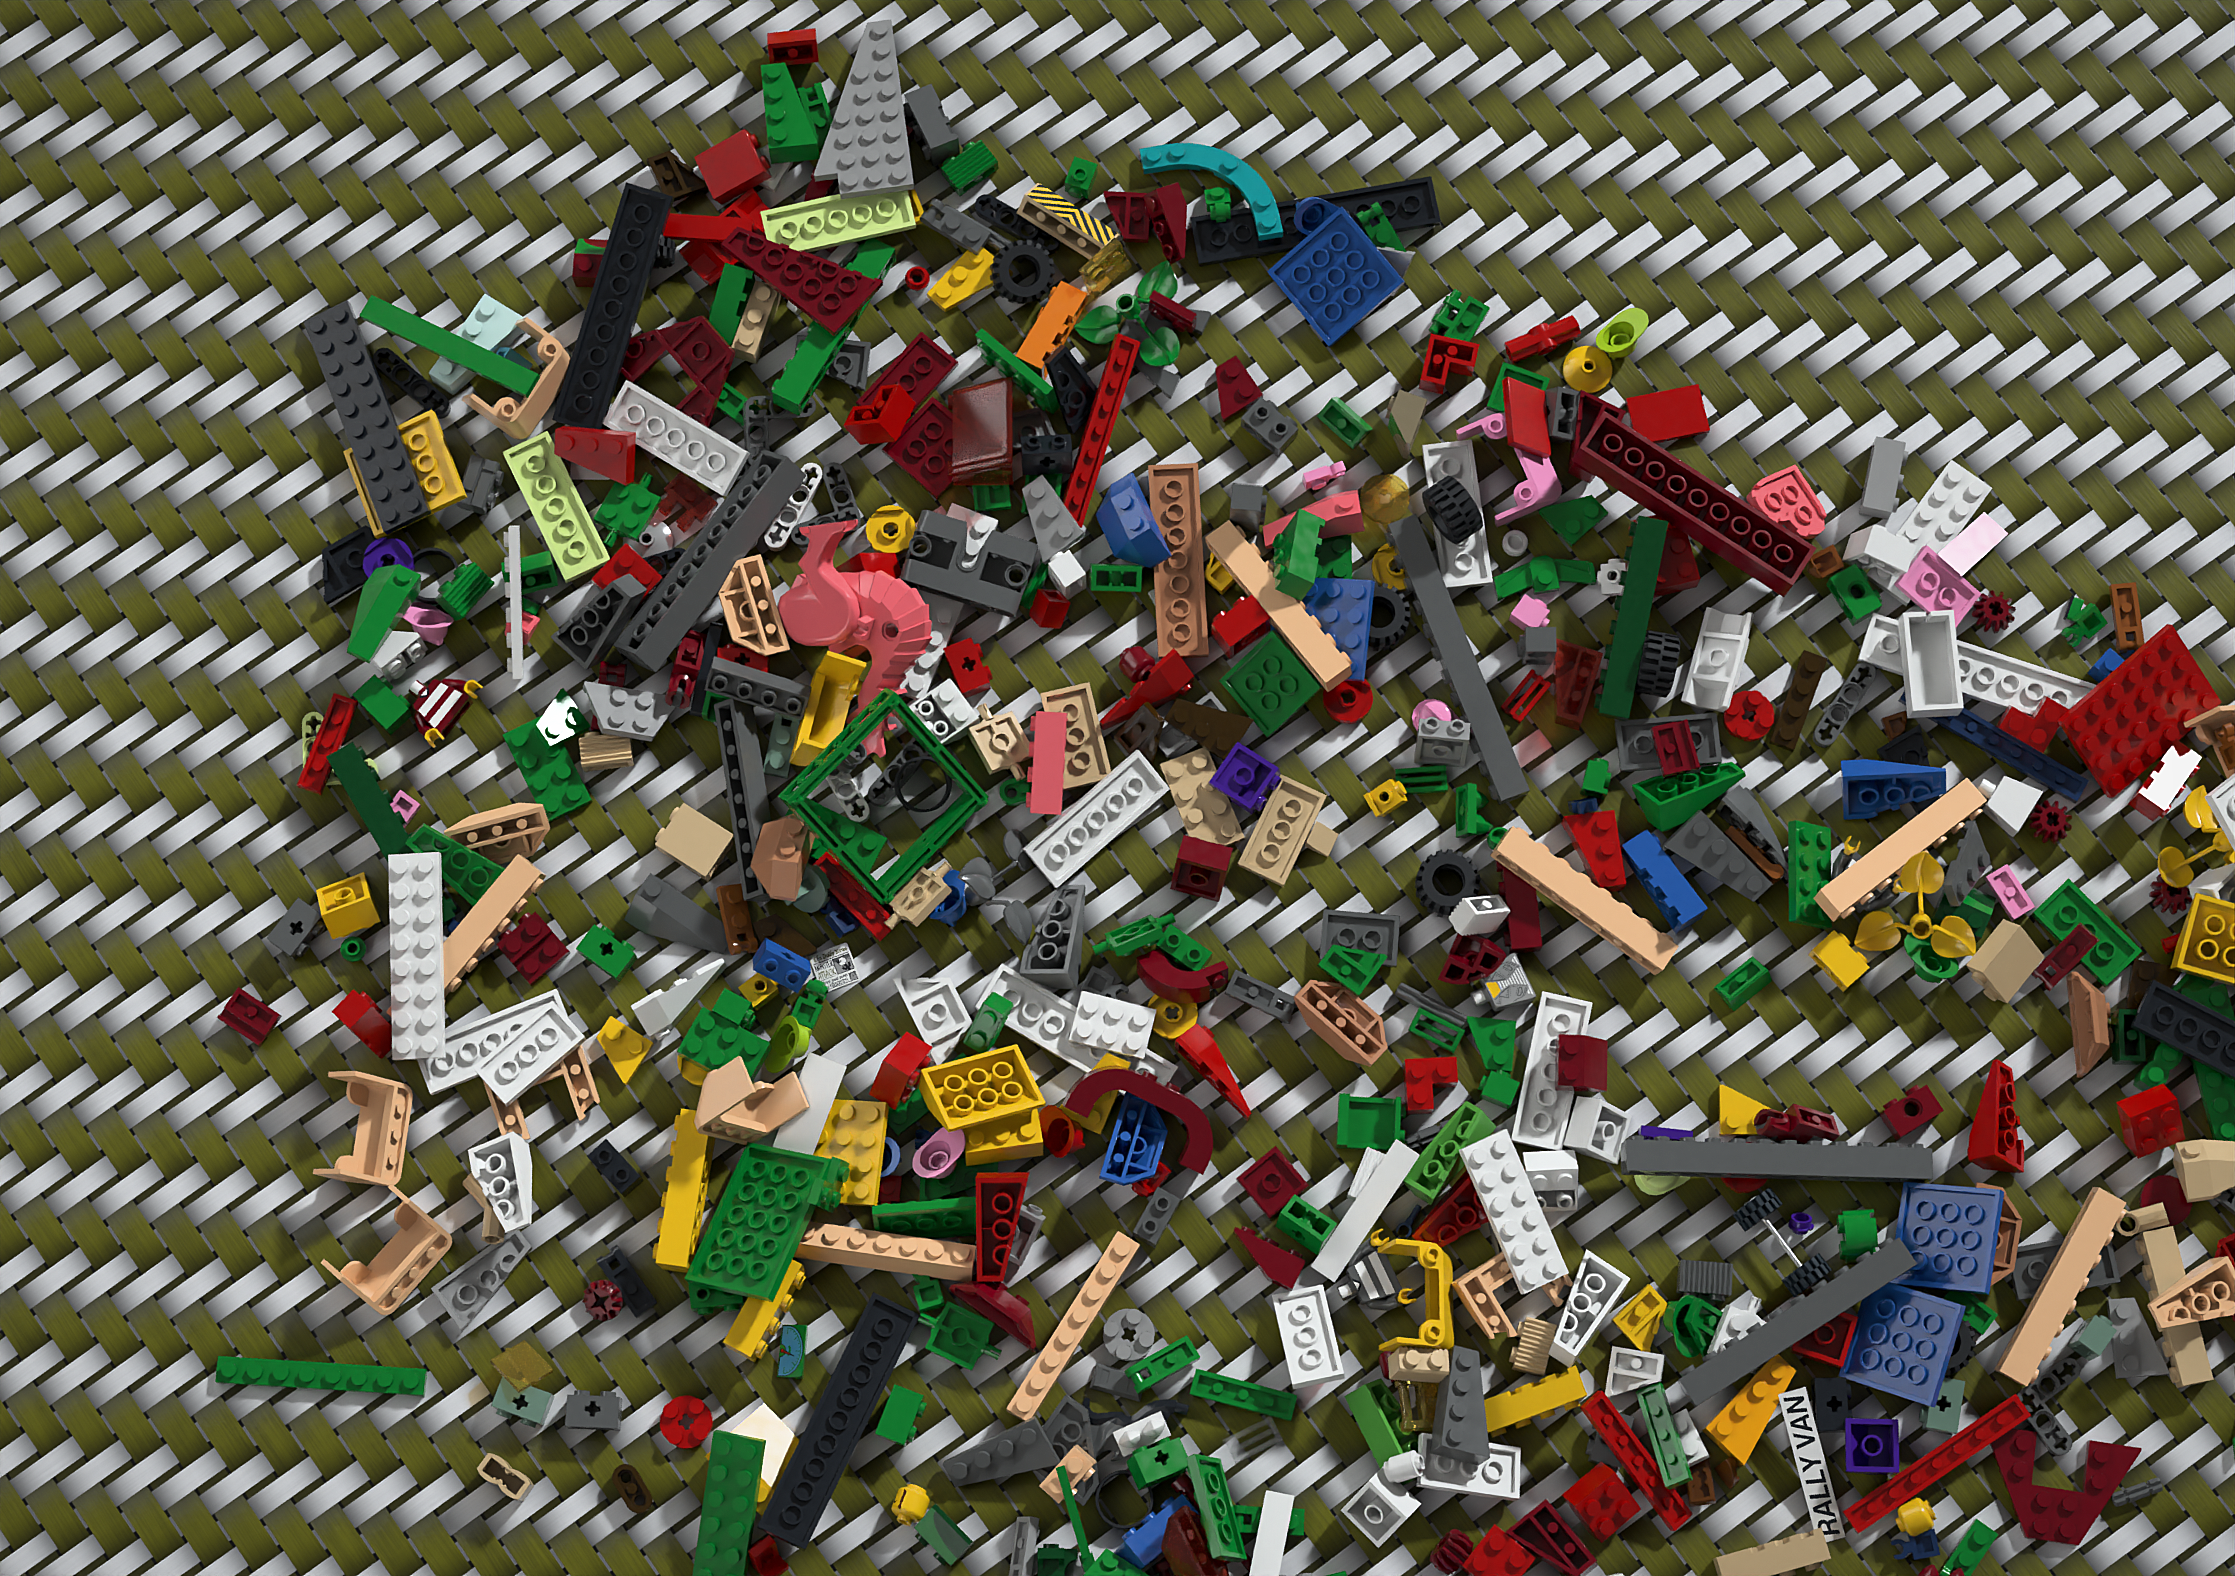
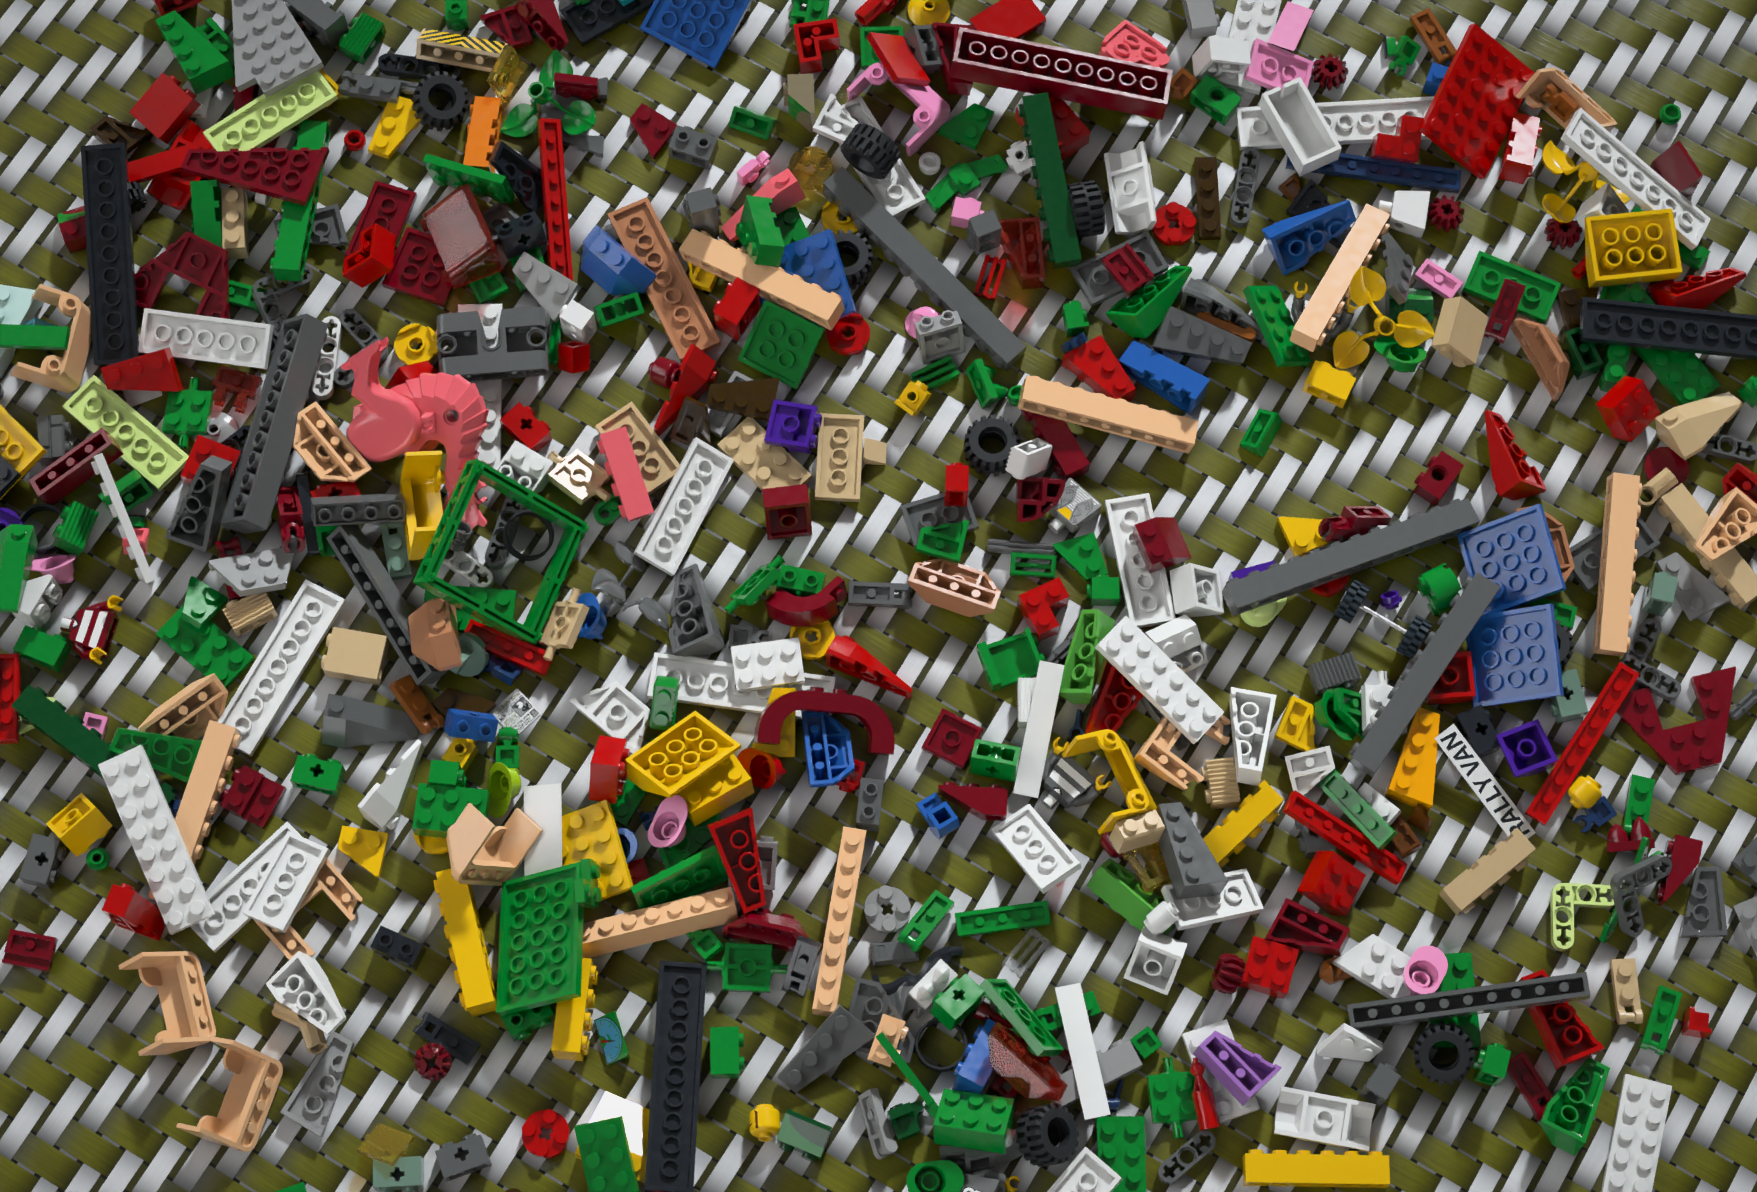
camera: 25 degrees left, 5 degrees down
none -> dark red brick [29,427,124,505]
none -> white plate [218,579,346,757]
none -> black plate [781,935,822,998]
none -> white wing [813,94,859,144]
none -> blue brick [916,792,960,839]
none -> red brick [944,462,969,507]

